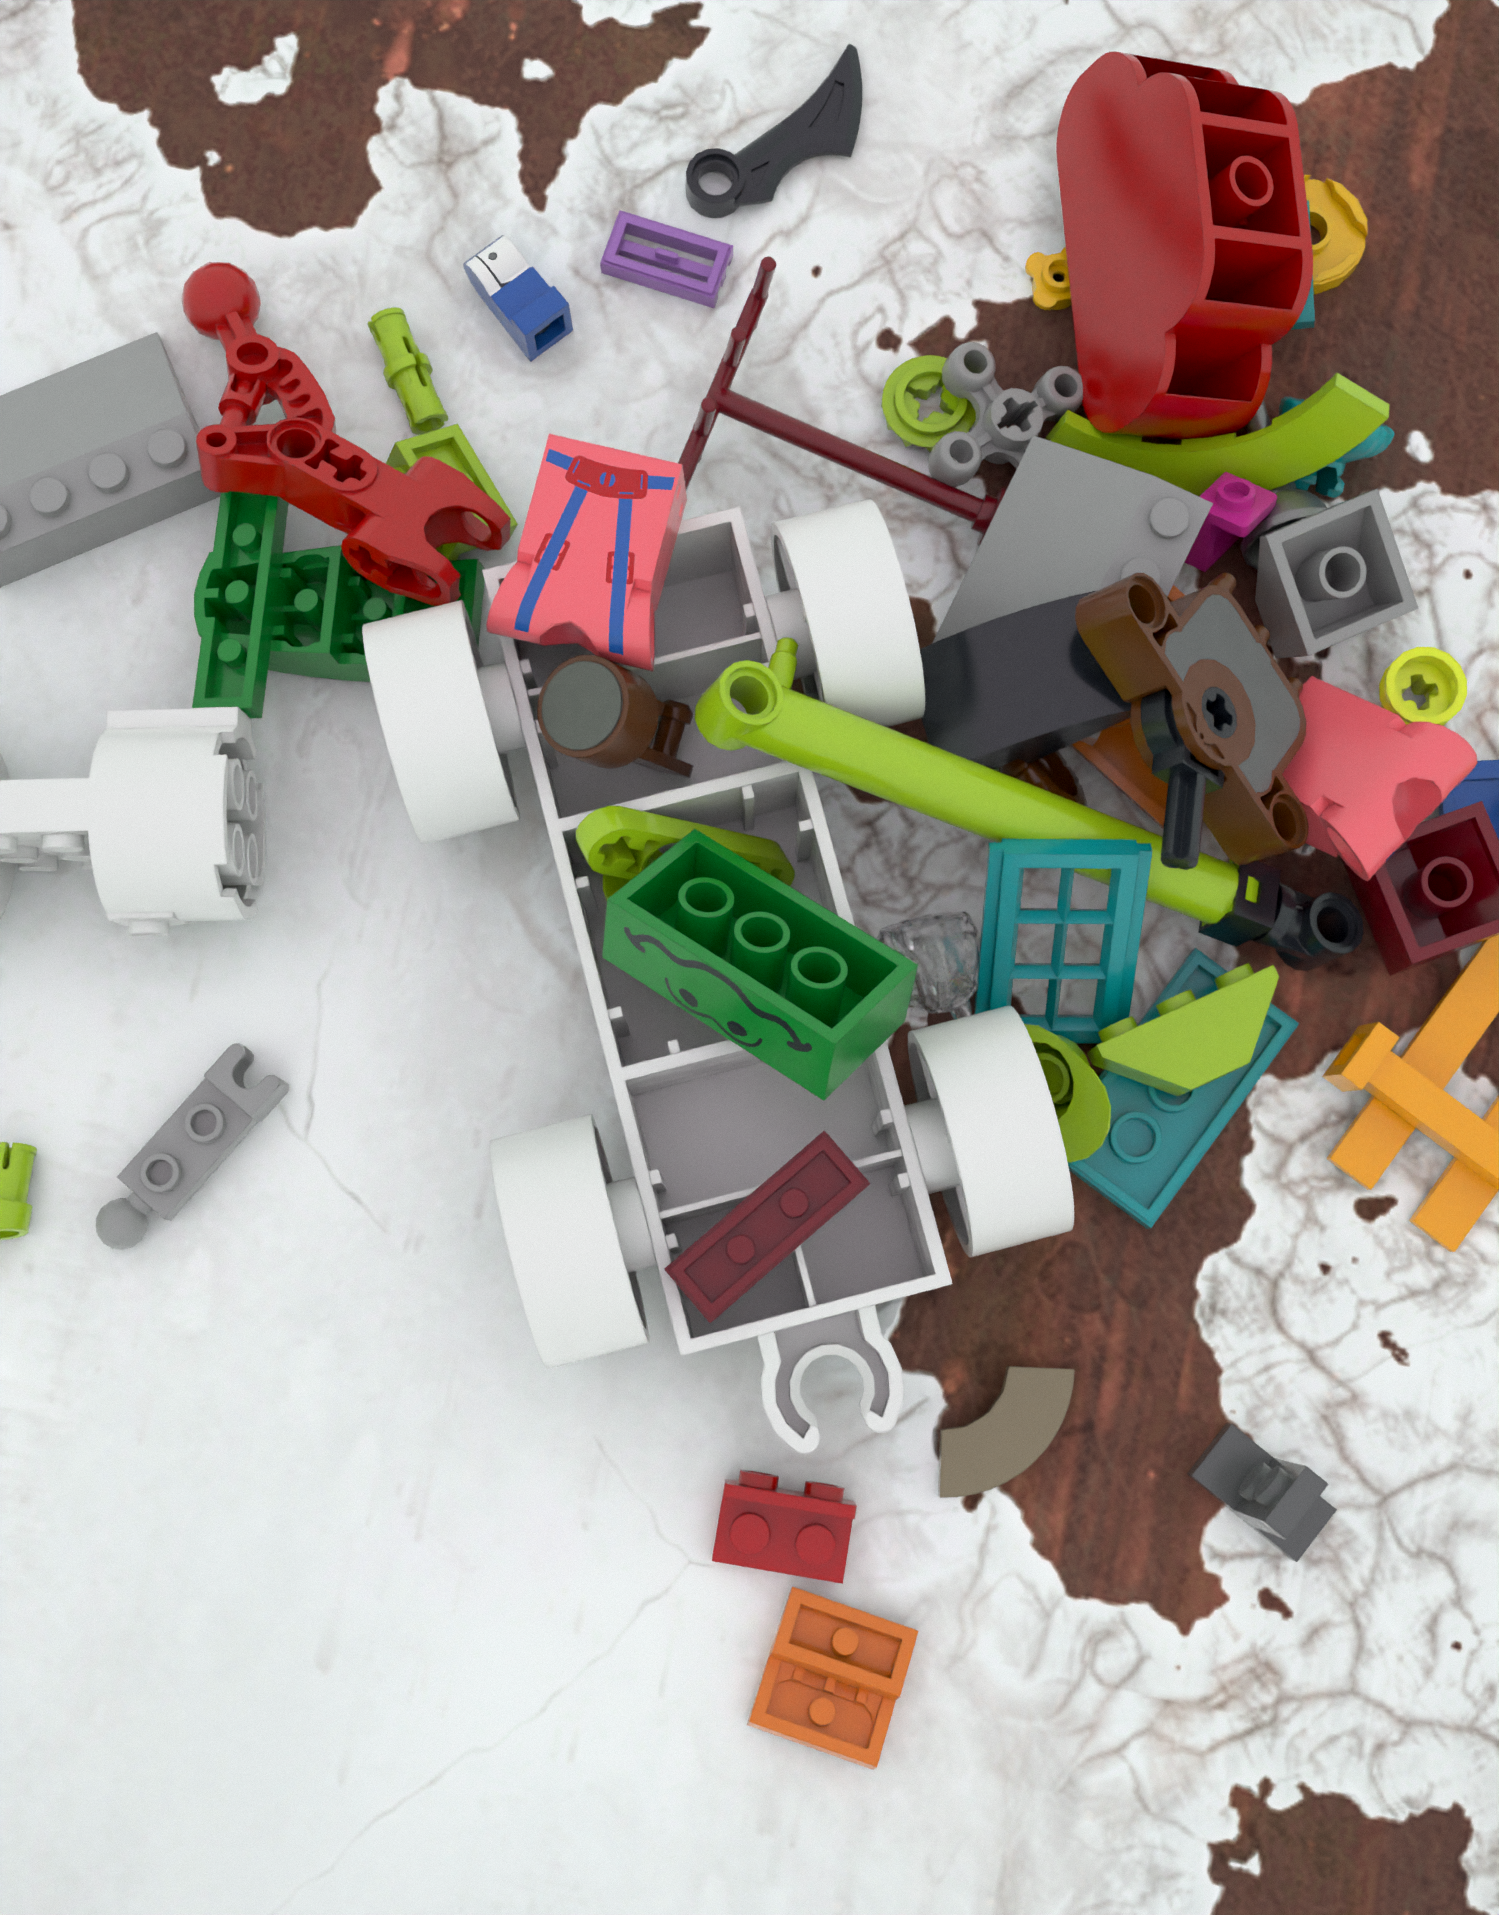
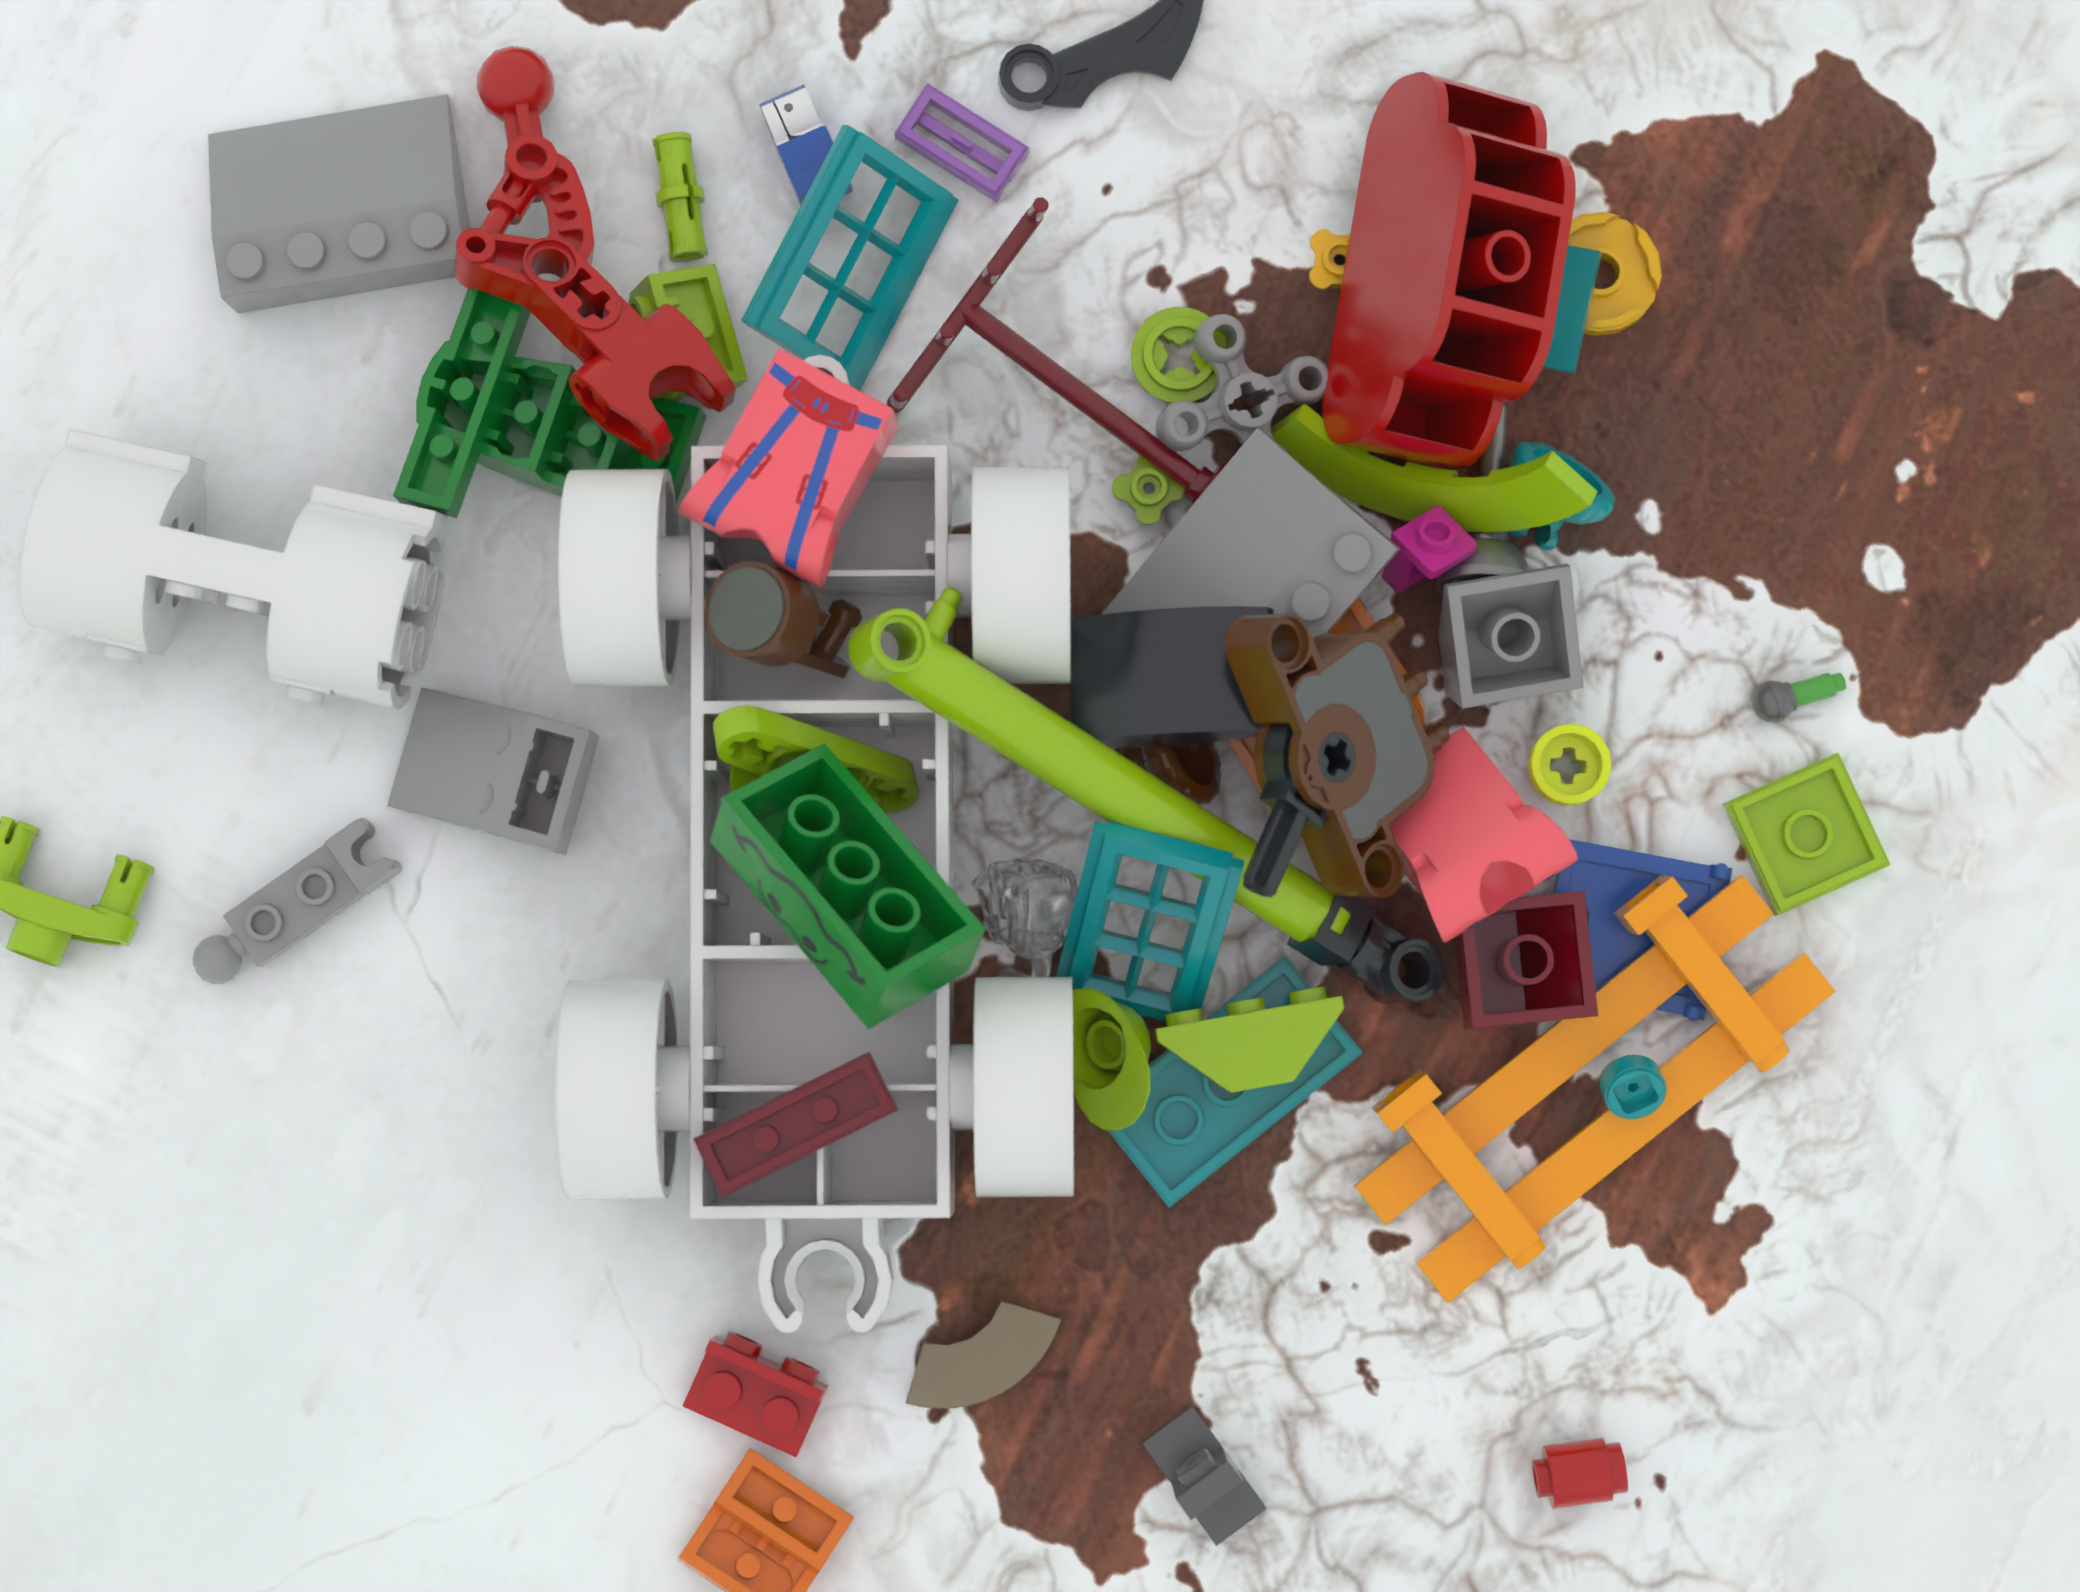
camera: 20 degrees right, 5 degrees up
none -> light grey slope [387,687,600,855]
none -> teal piece [741,125,959,391]
none -> lime plate [1112,455,1185,525]

